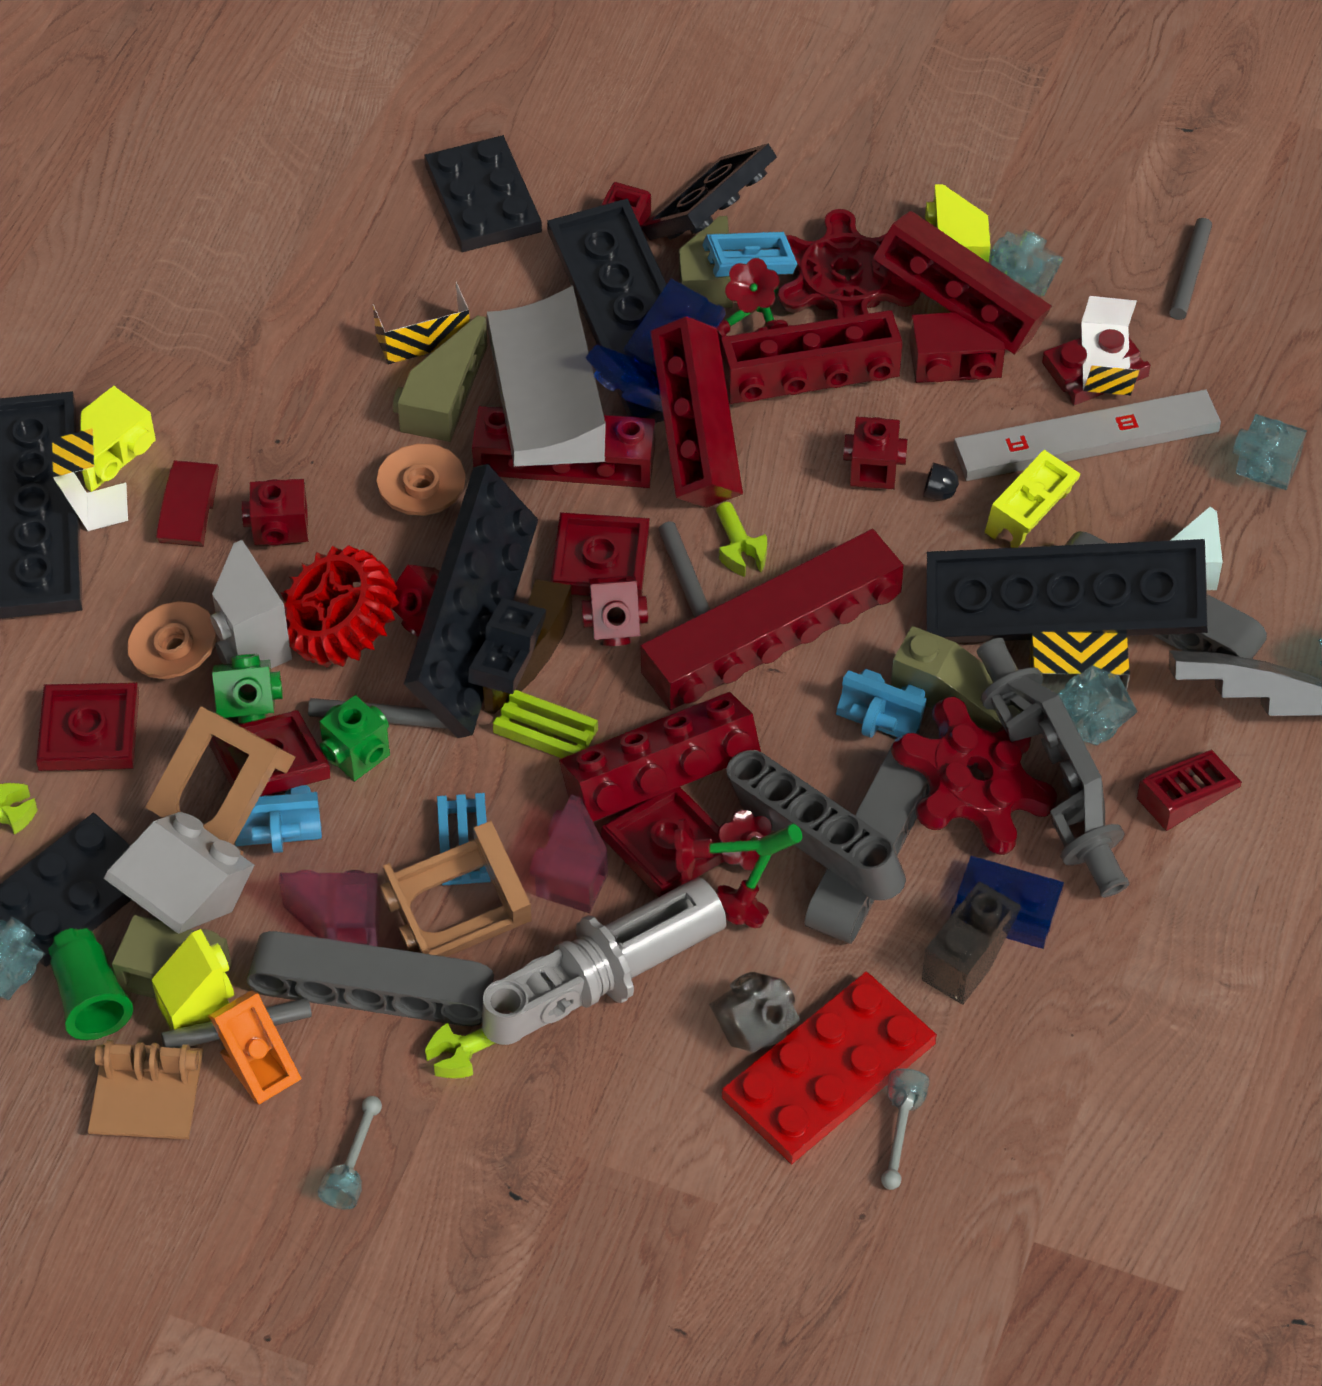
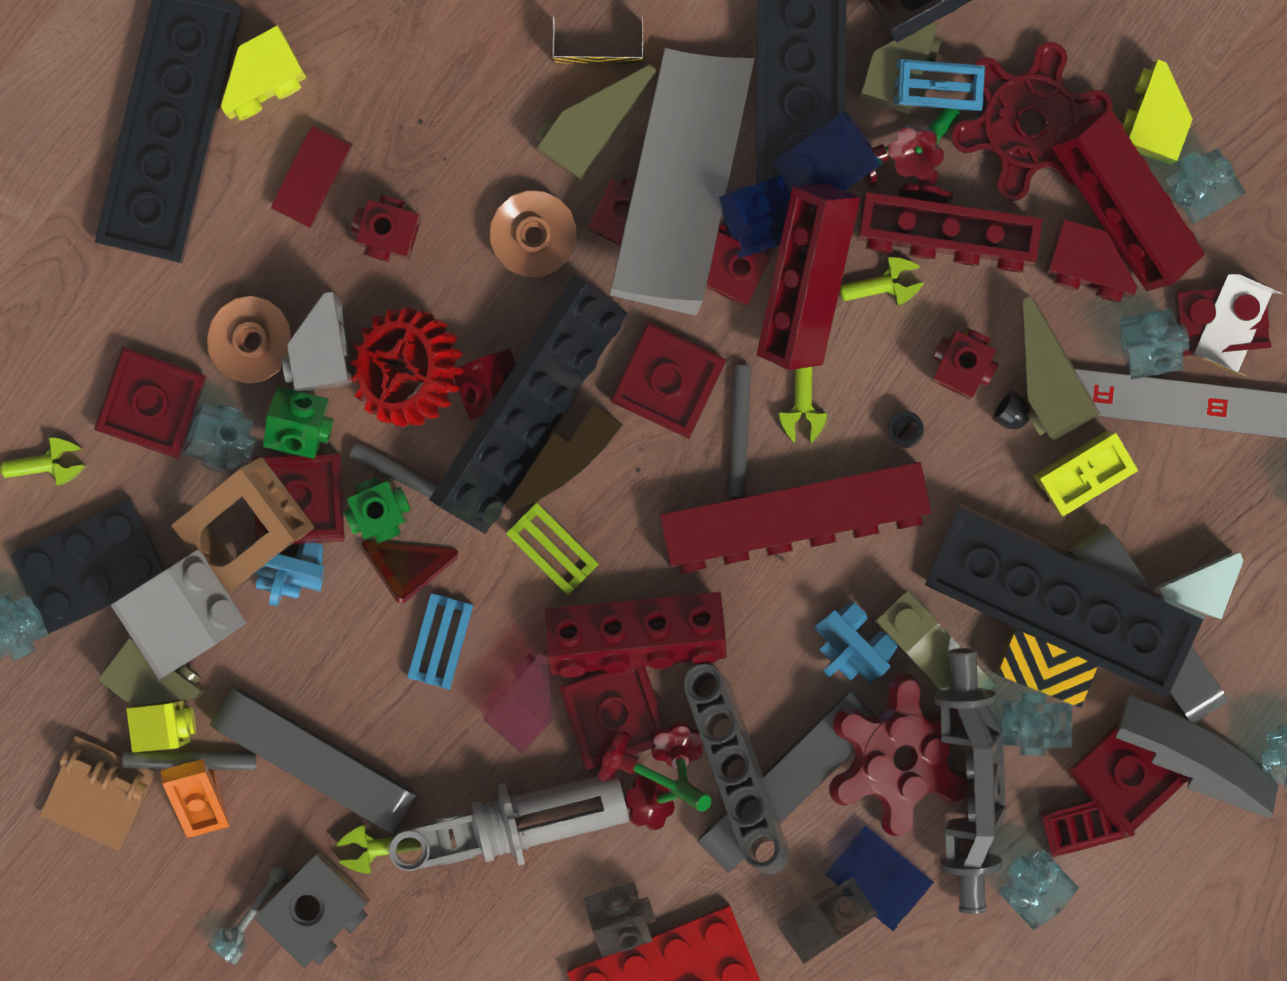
camera: 25 degrees right, 35 degrees up
green plant [48,928,133,1040] -> none
white sticker [52,428,128,531] -> none
clear pink slope [279,870,381,947] -> none
medium nougat panel [379,821,532,957] -> none
black slope [468,598,546,694] -> none
brick [581,575,648,646] -> none
none -> clear light blue brick [182,404,256,472]
none -> dark grey brick [254,851,370,968]
none -> piece [362,540,458,603]
none -> lime bar [839,257,924,306]
none -> black hinge [888,411,925,448]
none -> clear light blue brick [997,849,1079,930]
none -> olive slope [1023,296,1100,440]
none -> dark red plate [1066,722,1189,837]
none -> clear light blue brick [1119,308,1189,379]

